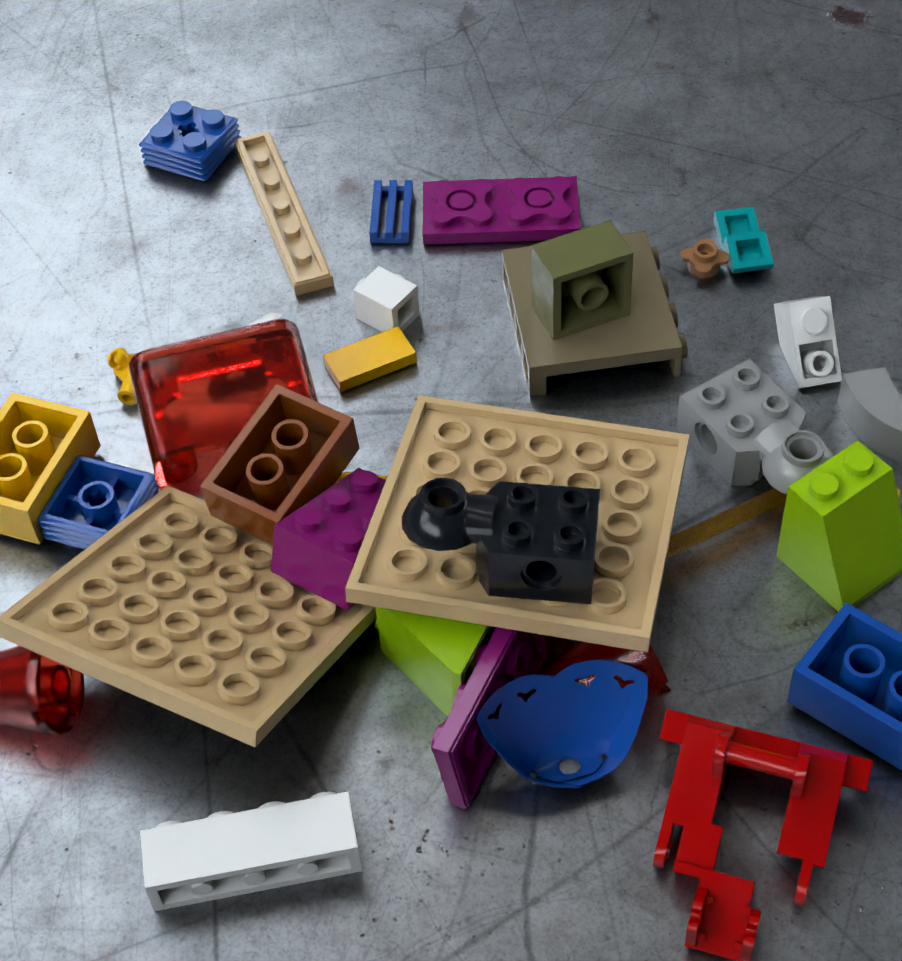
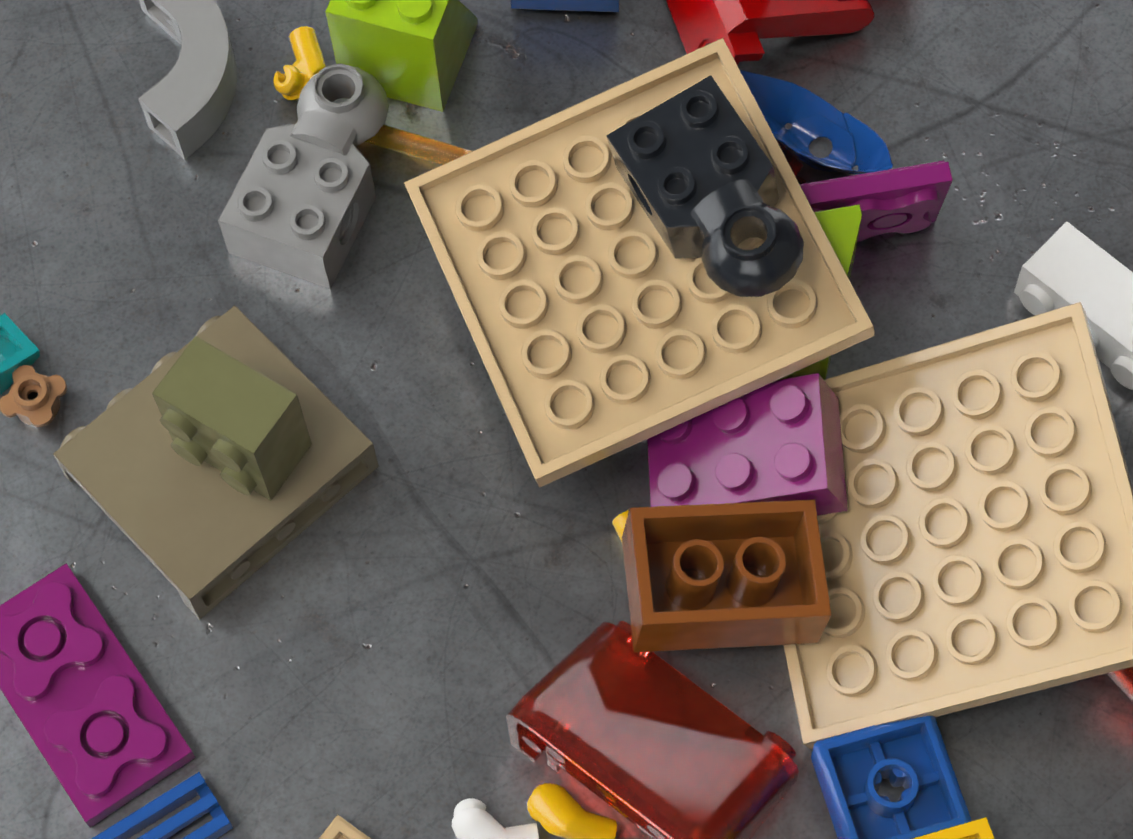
camera: 125 degrees left, 15 degrees up
yellow tile [323,326,417,392] -> none
white brick [353,266,420,332] -> none
white slope [774,296,842,388] -> none

